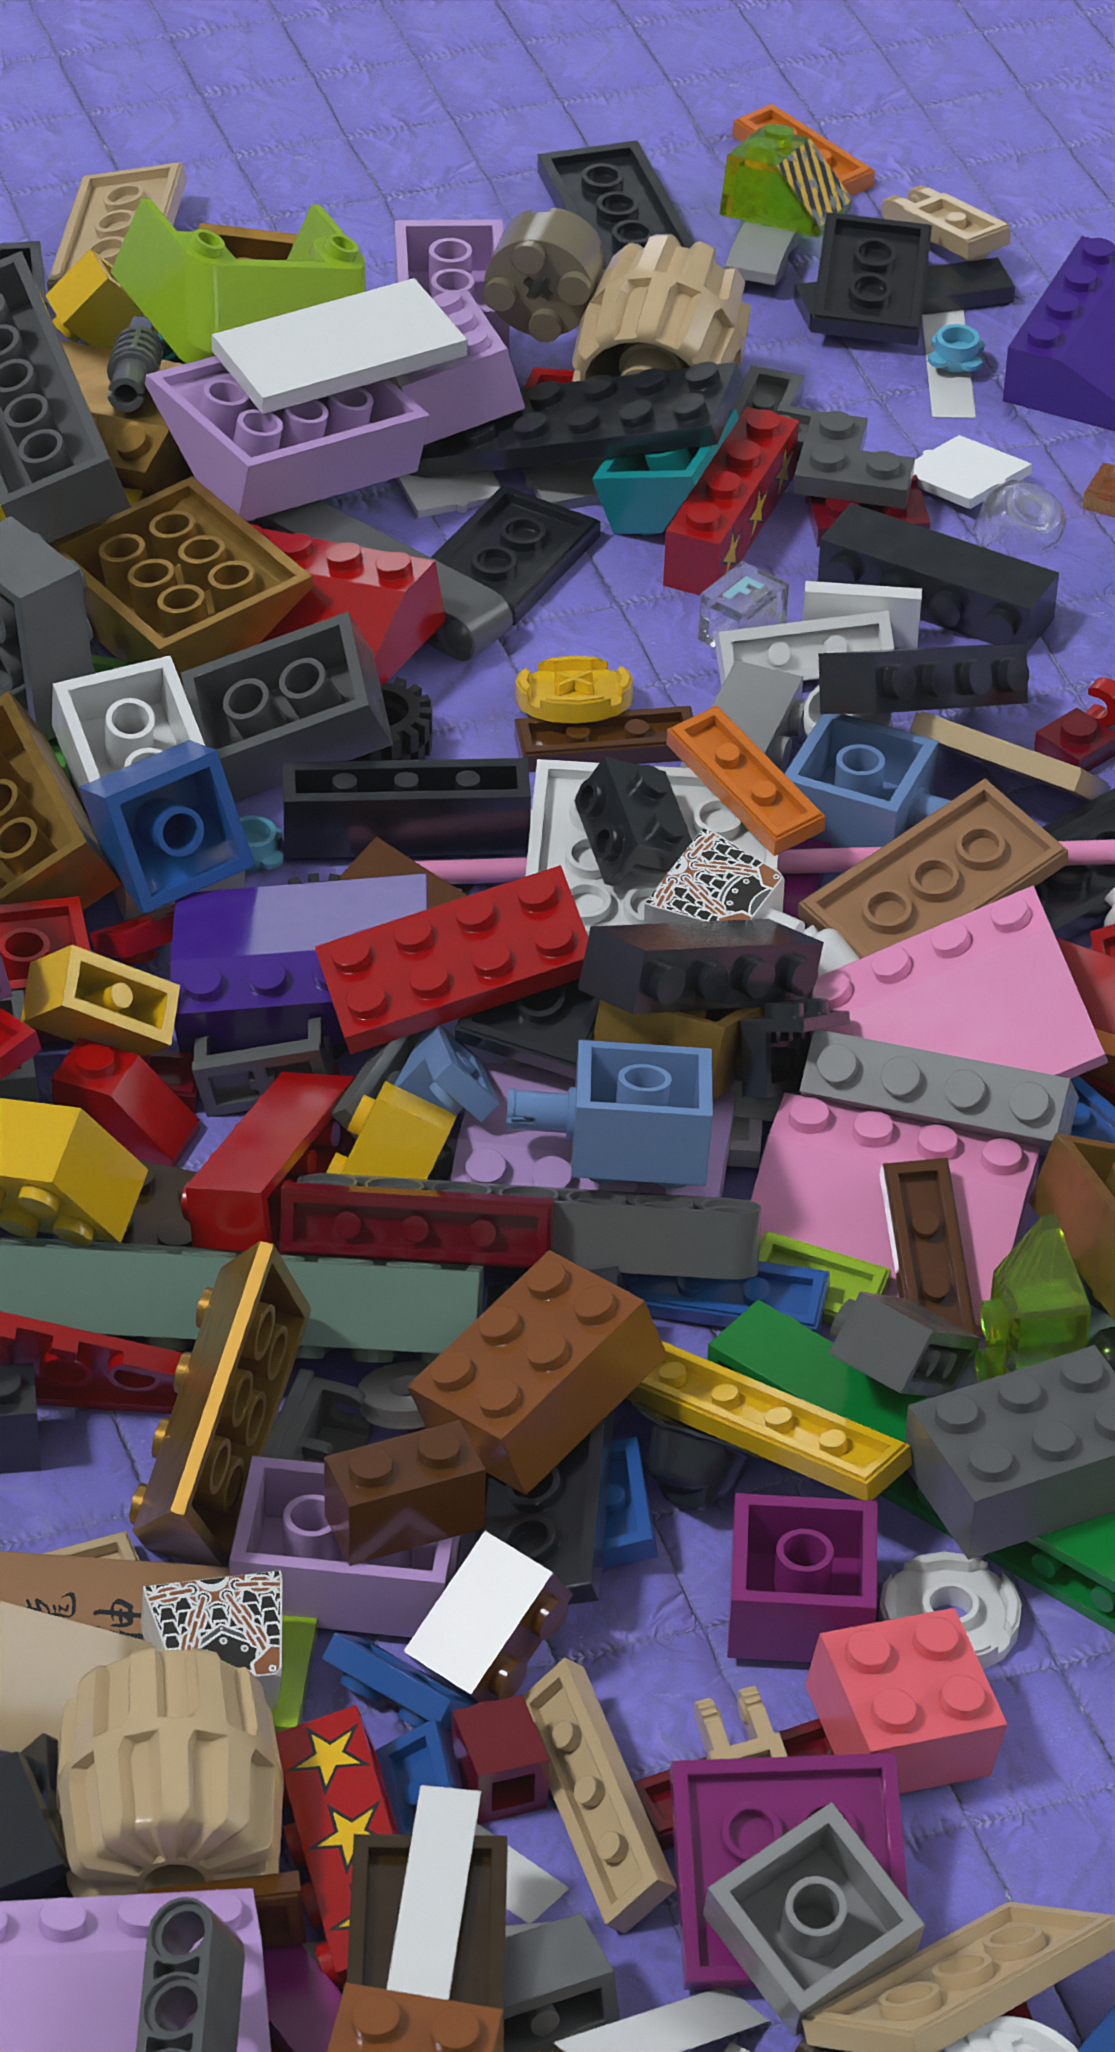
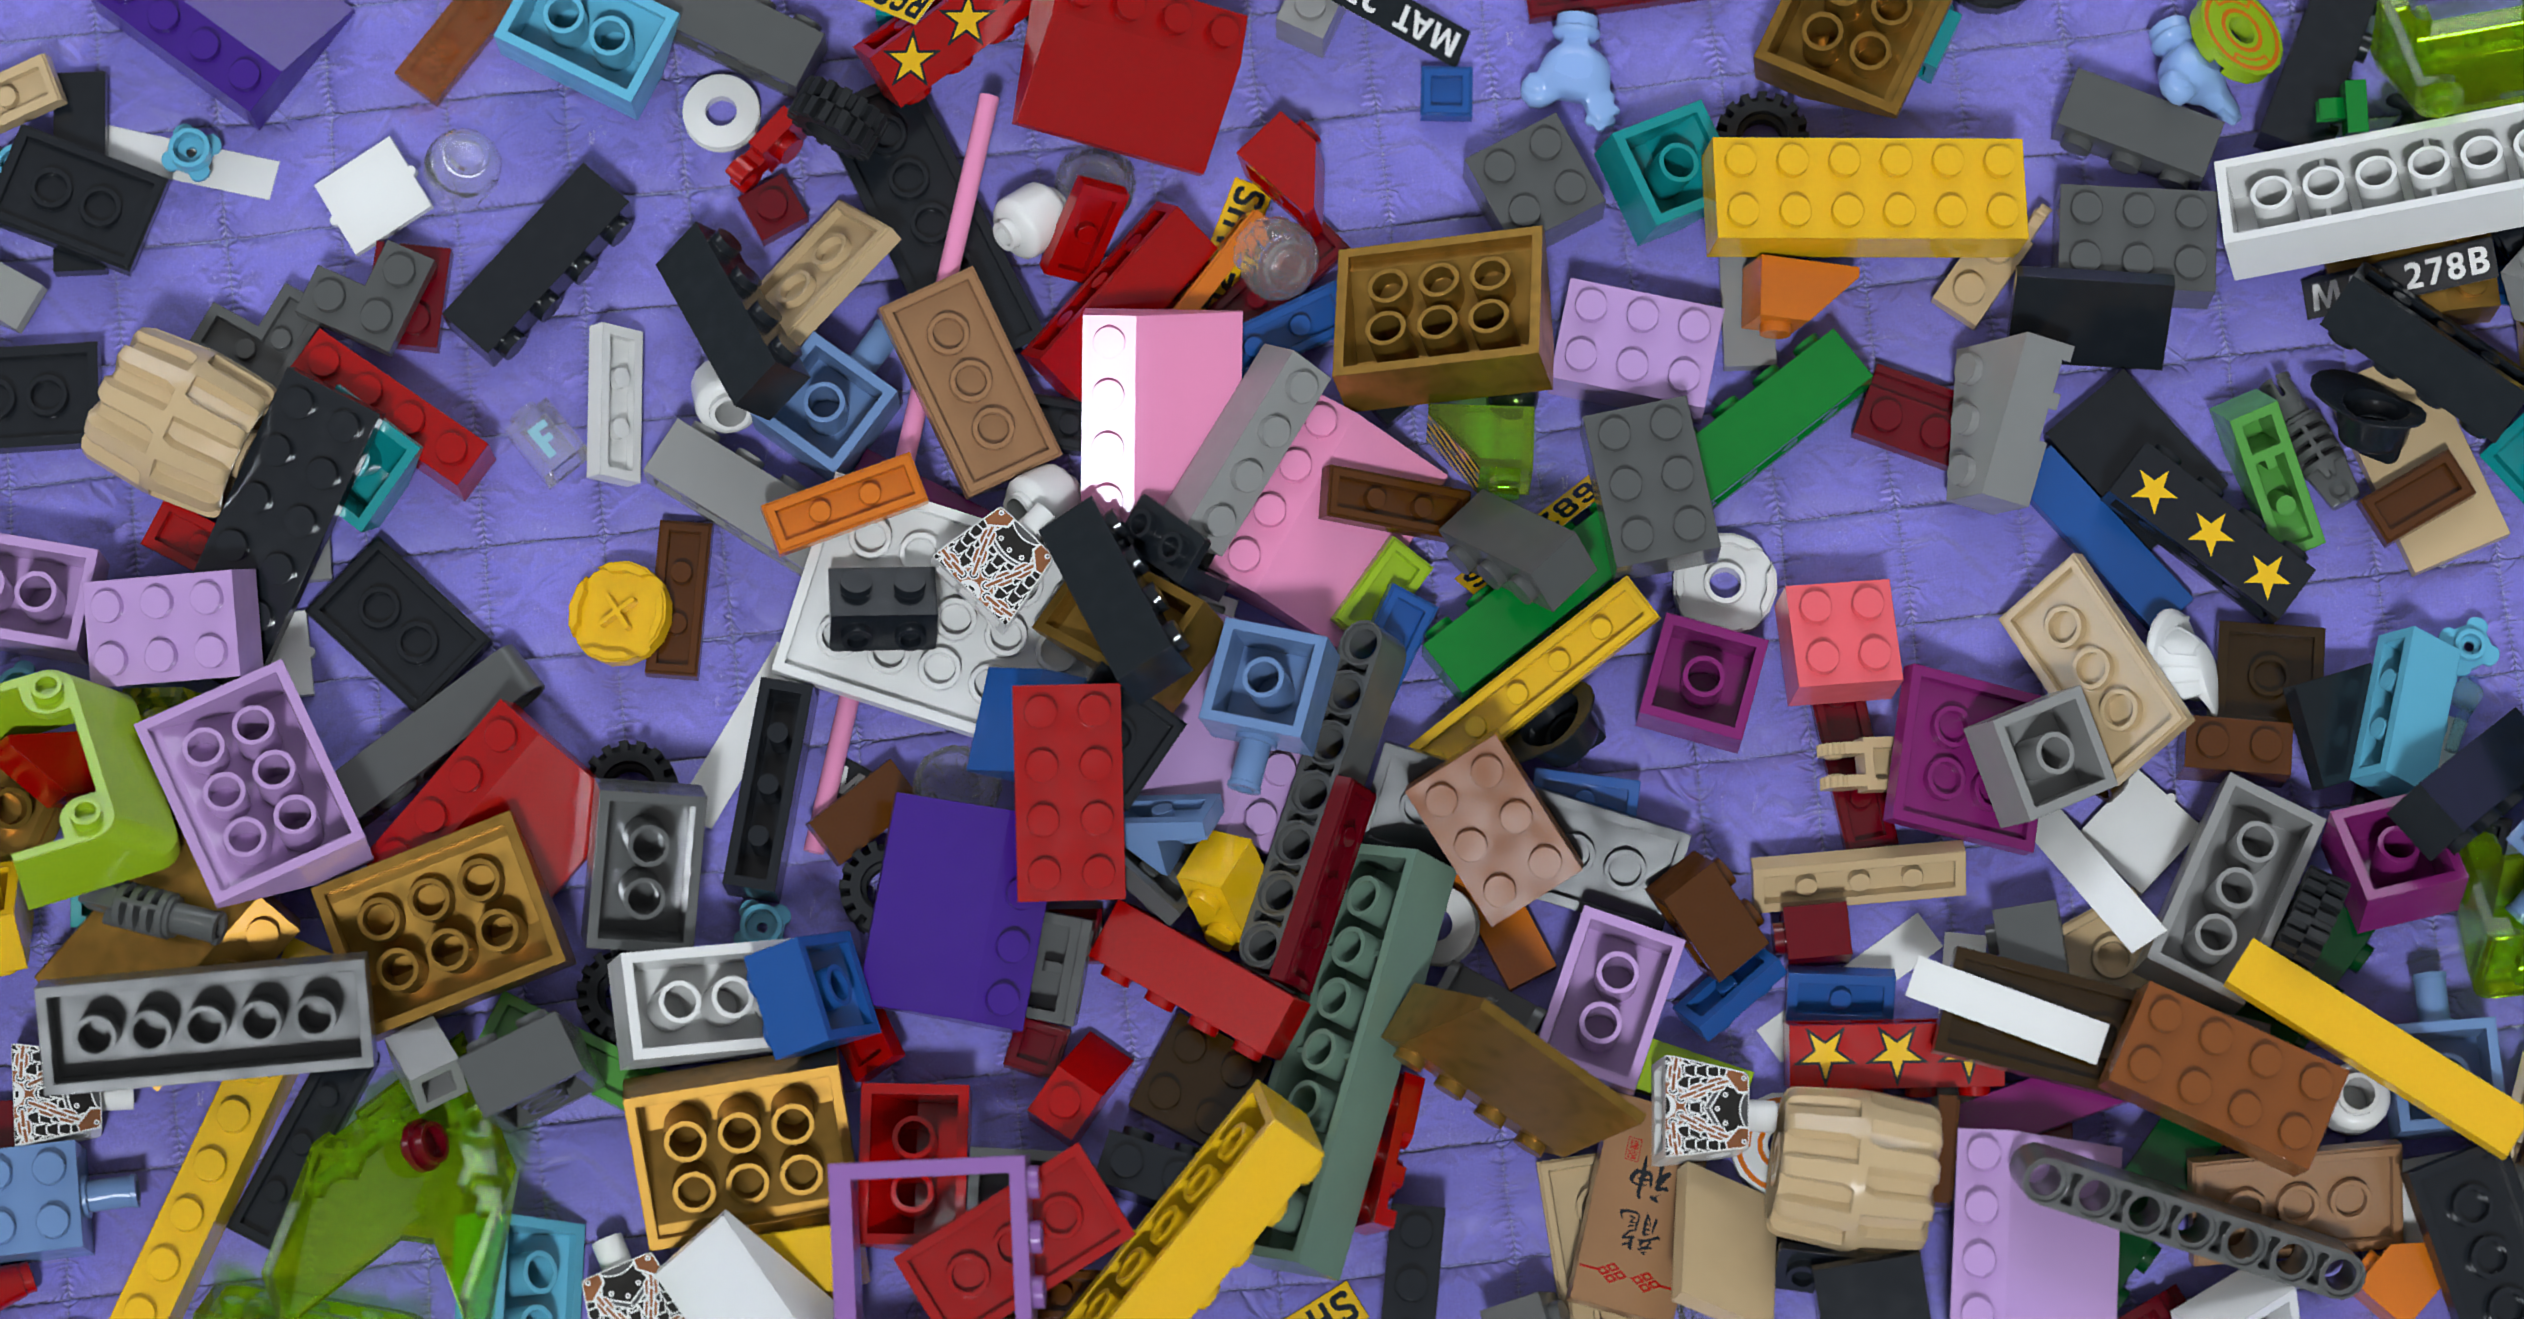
camera: 75 degrees left, 35 degrees up
yellow brick [21,945,180,1057] -> none
white tile [212,278,467,414] -> none
reddish brown brick [324,1420,486,1566] -> none
dark tan brick [483,208,606,342] -> none
white tile [803,581,922,648] -> none

